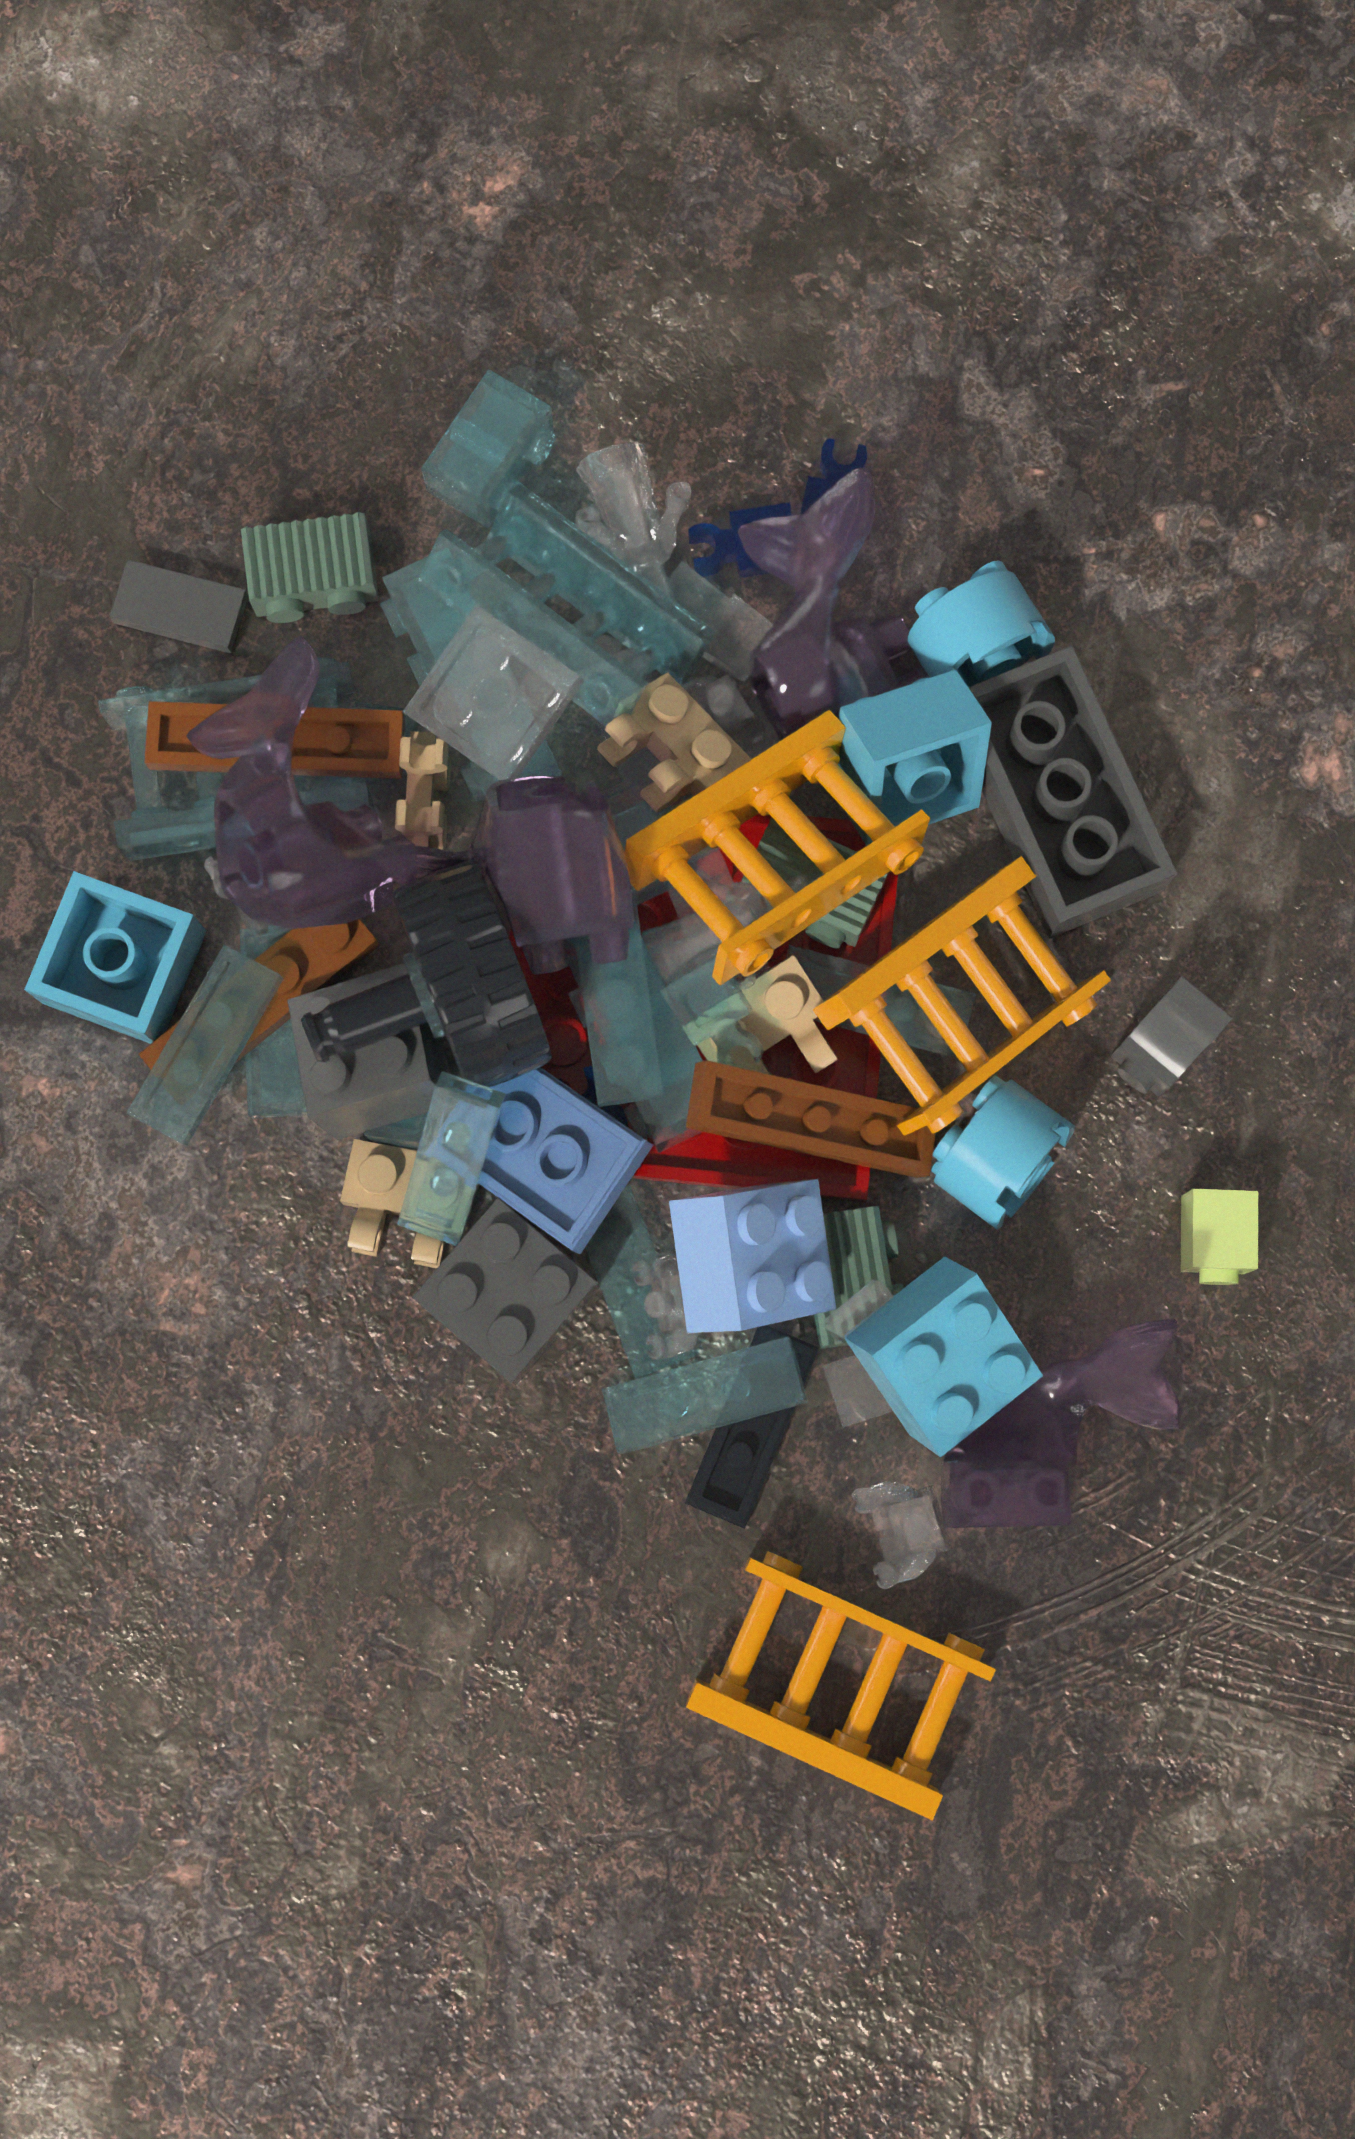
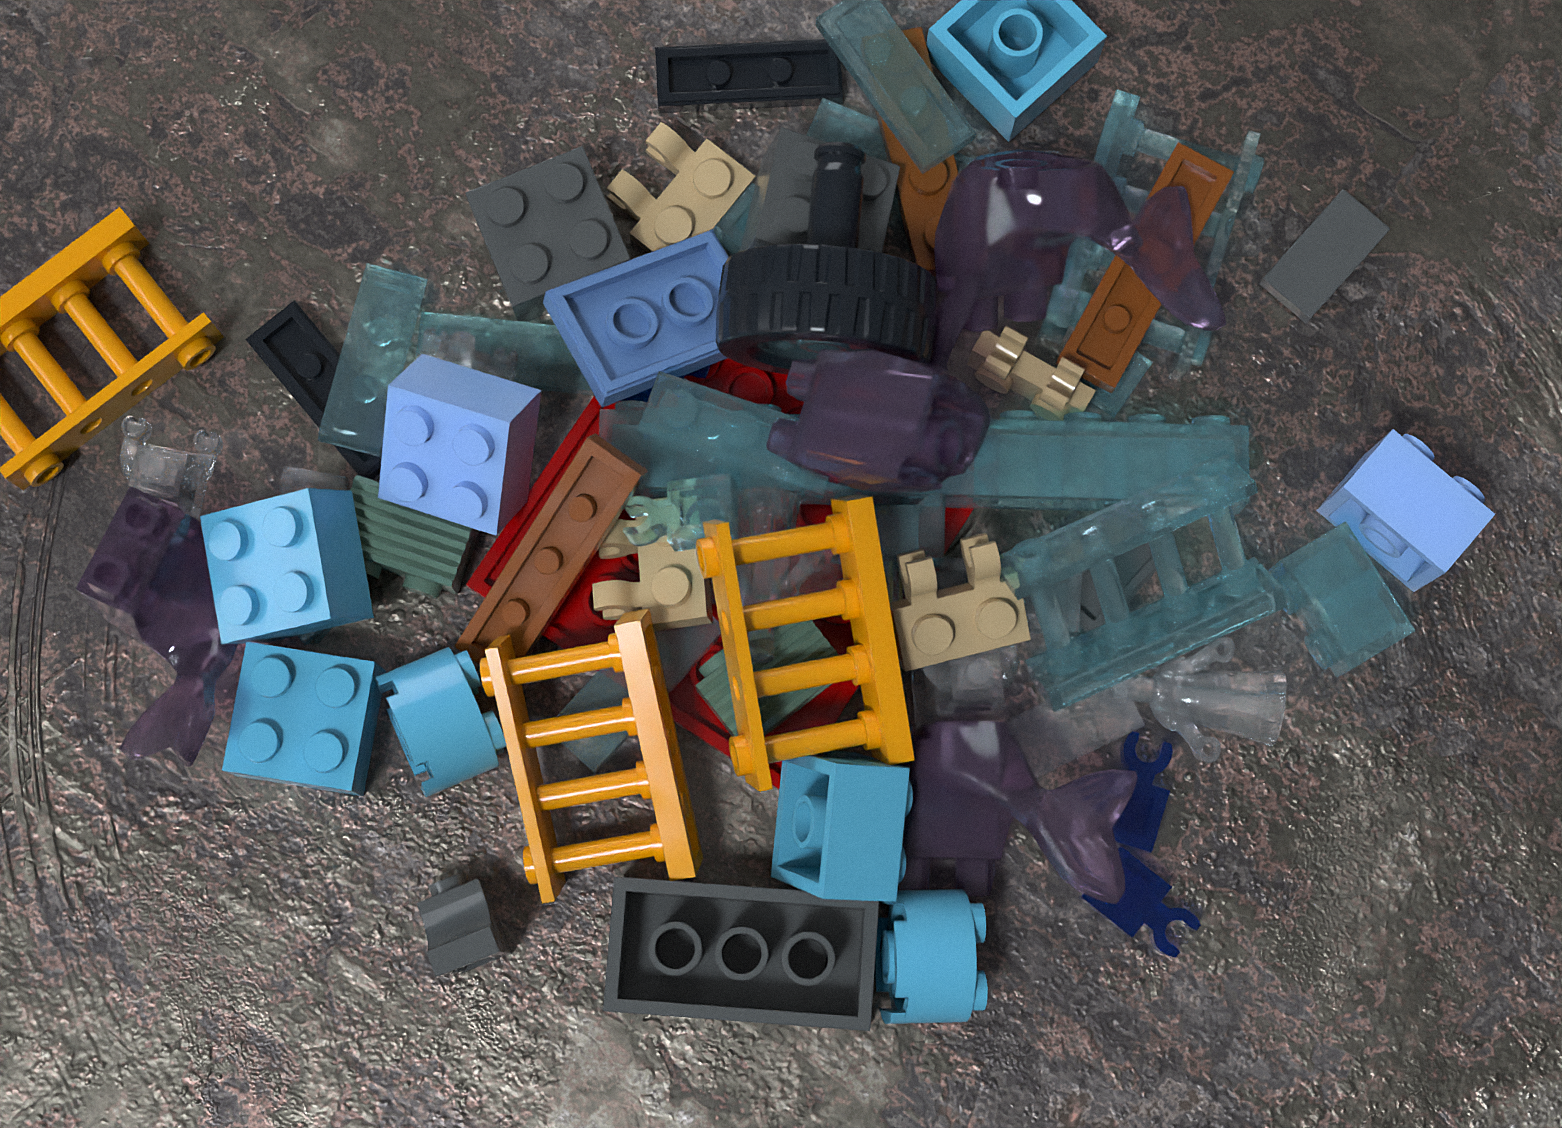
camera: 115 degrees right, 0 degrees up
sand green brick [241,512,379,623] -> none
clear light blue tile [397,1071,506,1246] -> none
clear plate [403,605,585,787] -> none
clear tile [823,1279,894,1343] -> none
yellowish green brick [1181,1189,1258,1285] -> none
none -> medium azure brick [222,642,386,796]
none -> black tile [655,38,843,113]
none -> light blue brick [1316,429,1495,592]

